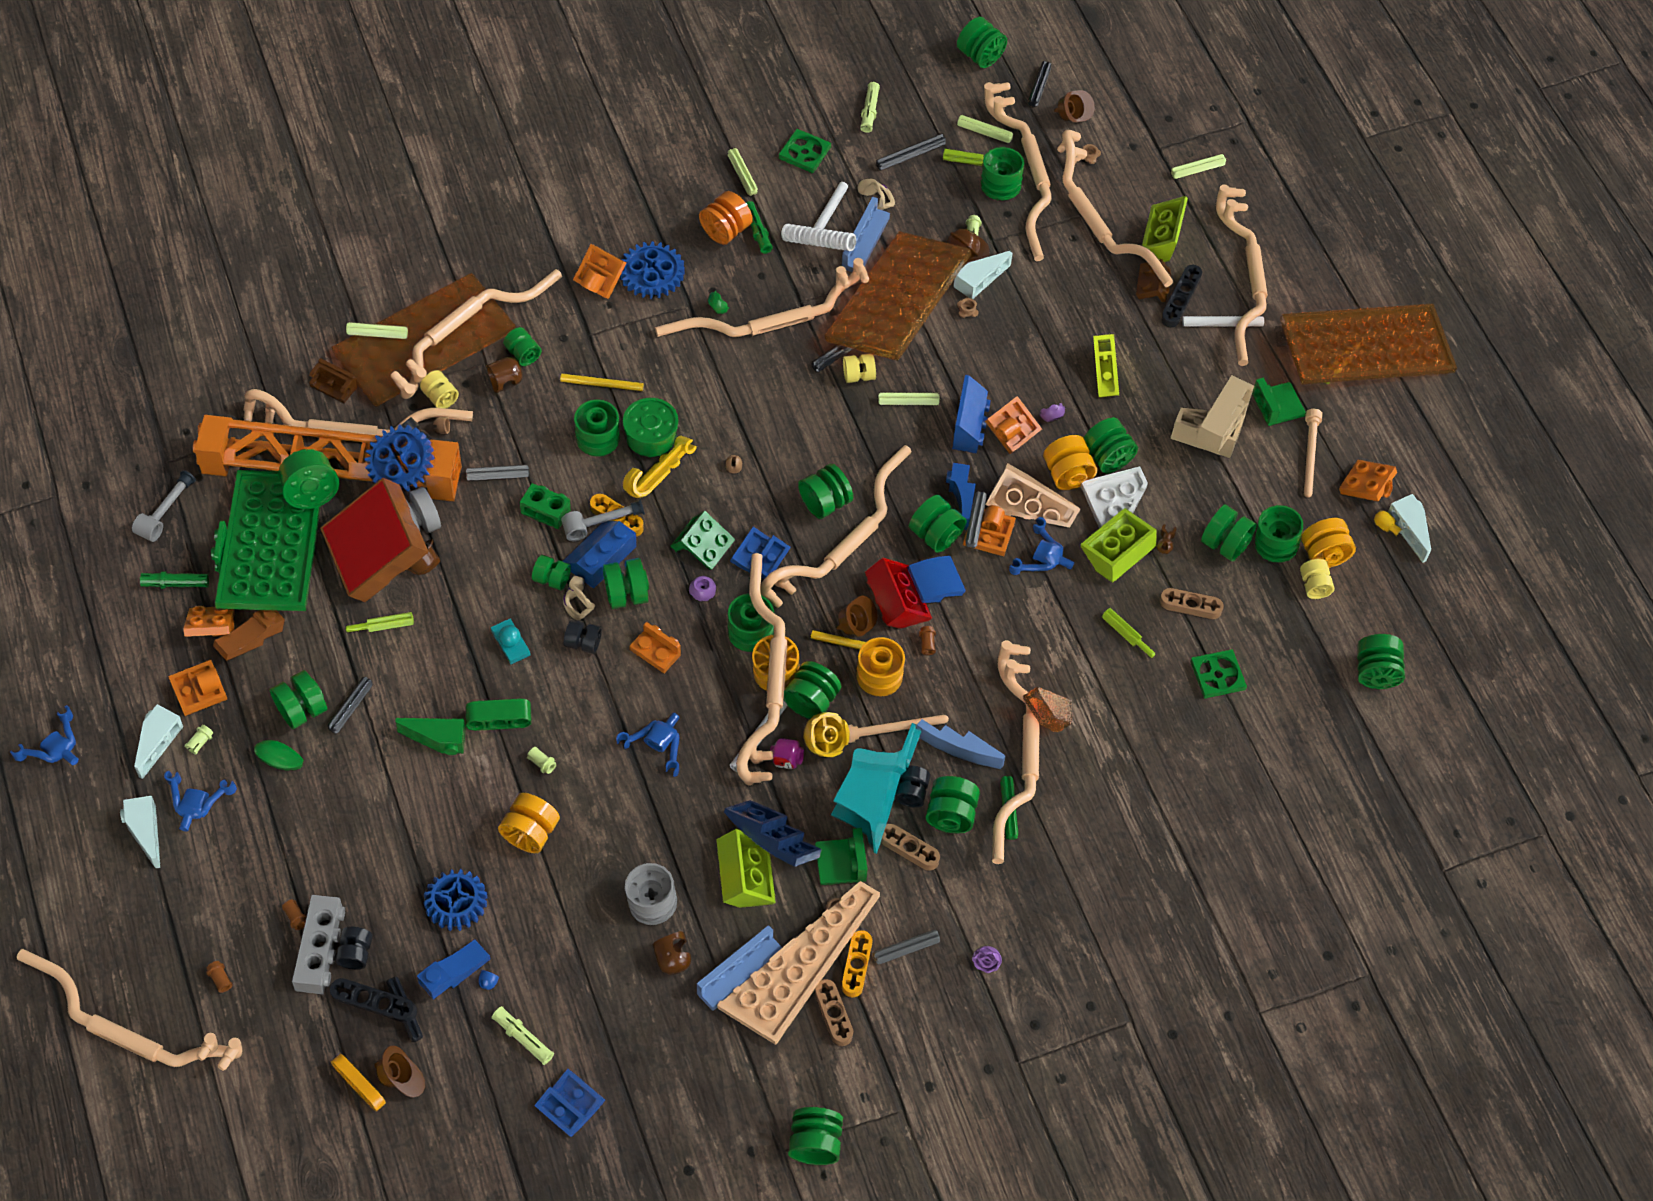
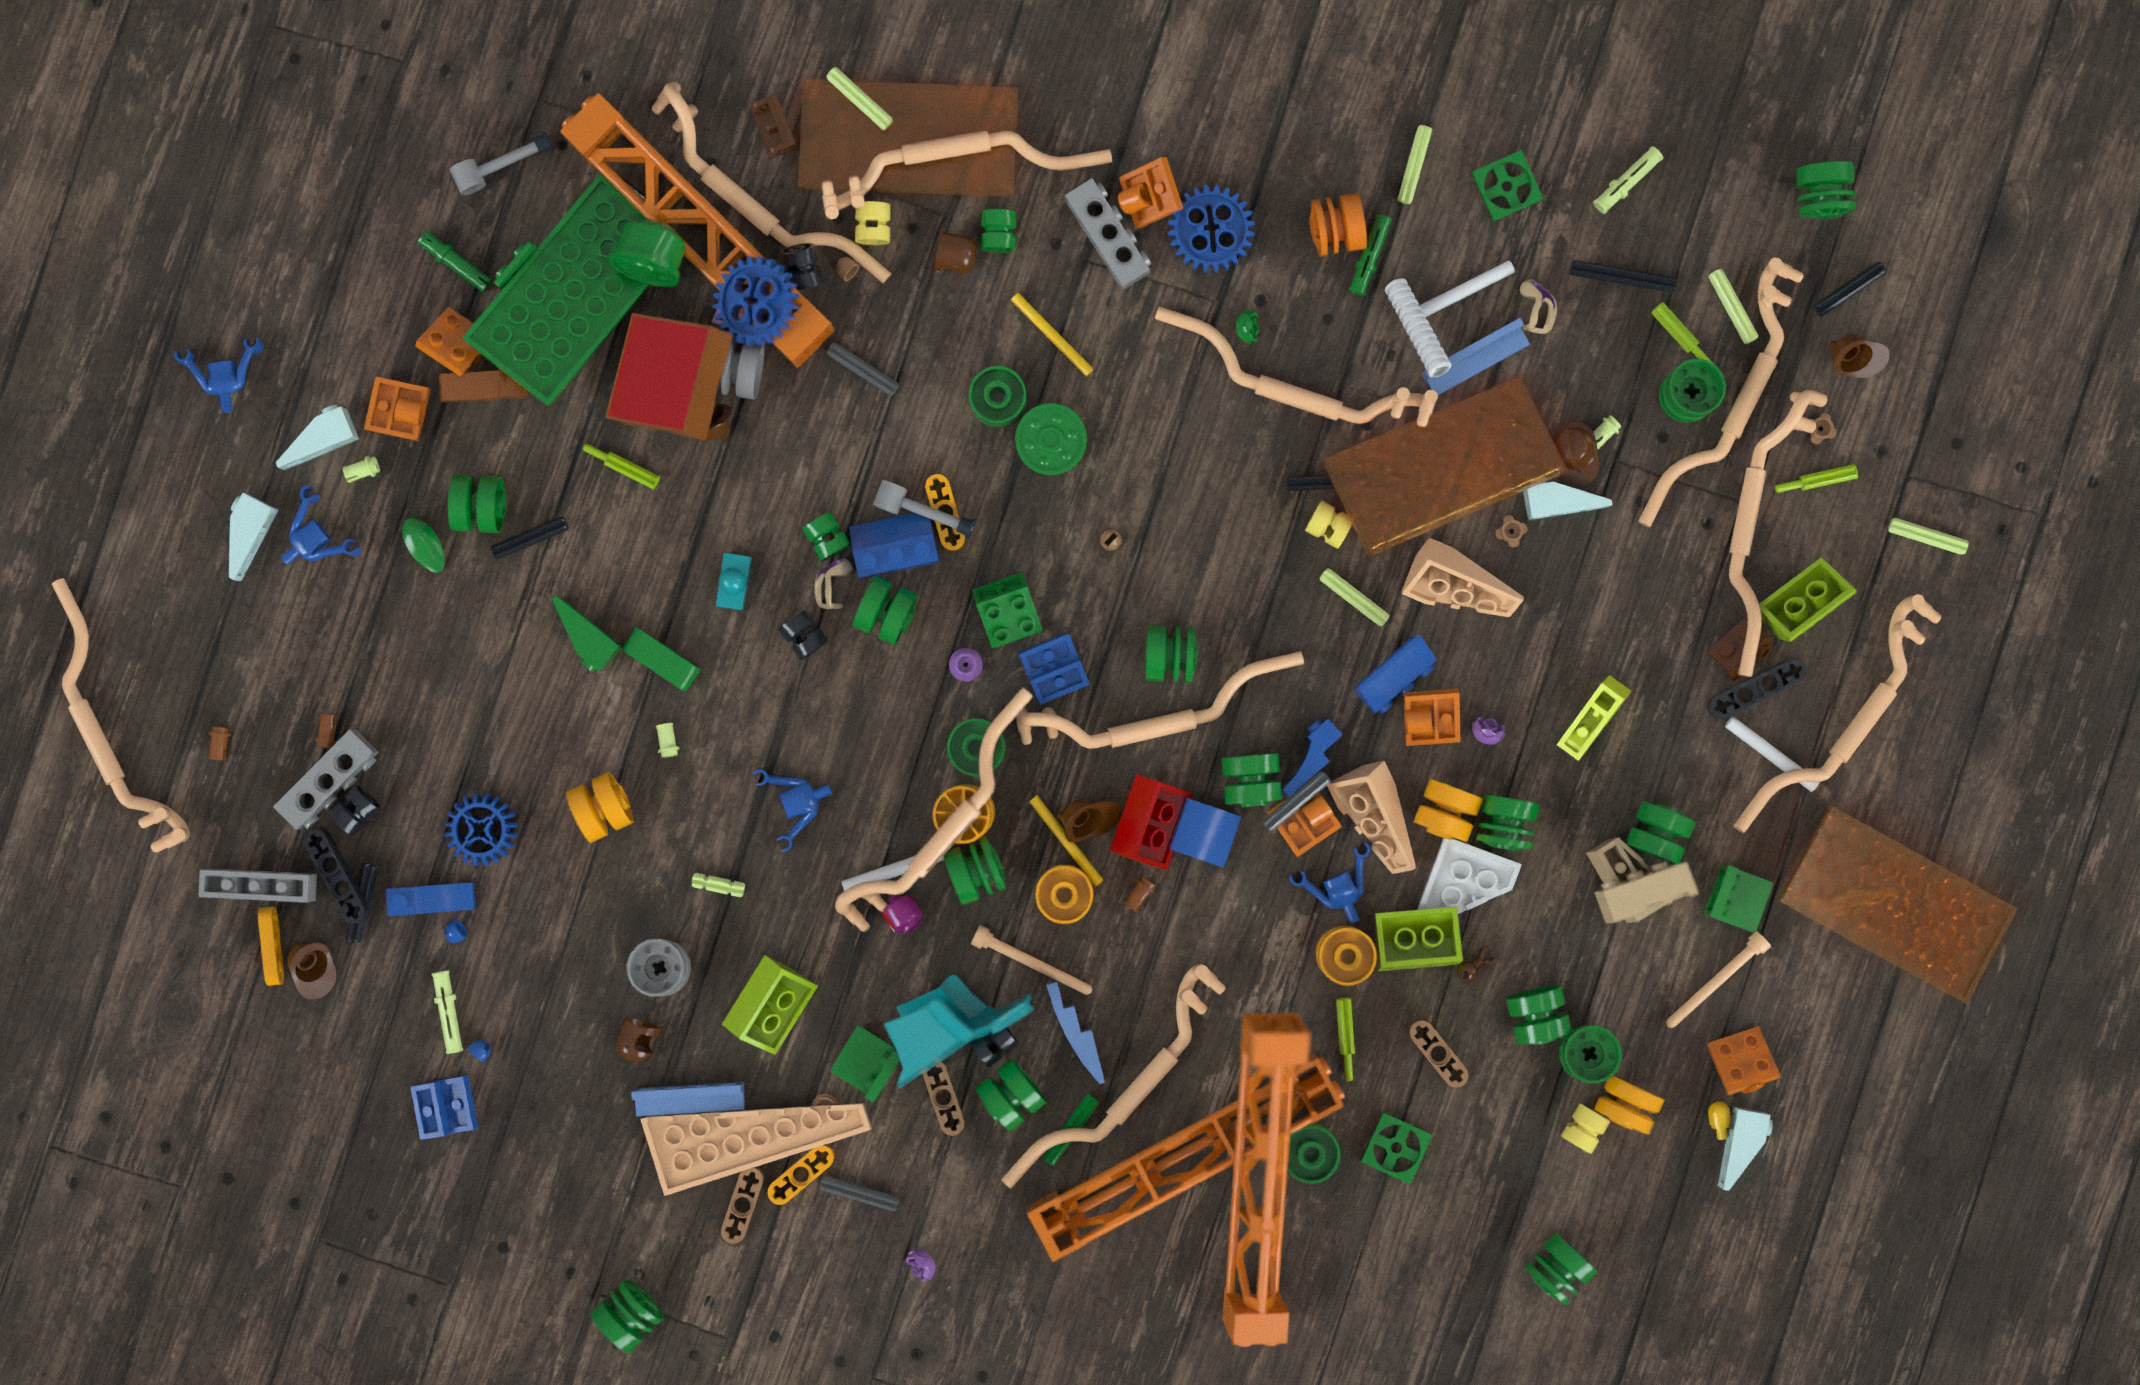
camera: 40 degrees right, 30 degrees up
green brick [520,483,571,530] -> none
yellow piece [623,436,696,498] -> none
orange bracket [630,622,681,674] -> none
dark blue slope [724,800,821,867] -> none
yellow cylinder [804,712,850,757] -> none
clear orange slope [1023,687,1072,732] -> none
none -> light grey brick [198,868,317,902]
none -> blue hinge [466,1039,491,1063]
none -> yellowish green axle [692,873,745,897]
none -> orange piece [1027,1052,1345,1262]
none -> light grey brick [1065,178,1151,291]
none -> orange piece [1222,1013,1310,1347]
none -> green wheel [1288,1122,1340,1184]
none -> light orange wheel [1315,925,1377,985]
none -> light nougat wedge [1402,538,1524,617]
none -> green wheel [1625,801,1696,864]
none -> lime axle [1775,463,1858,493]

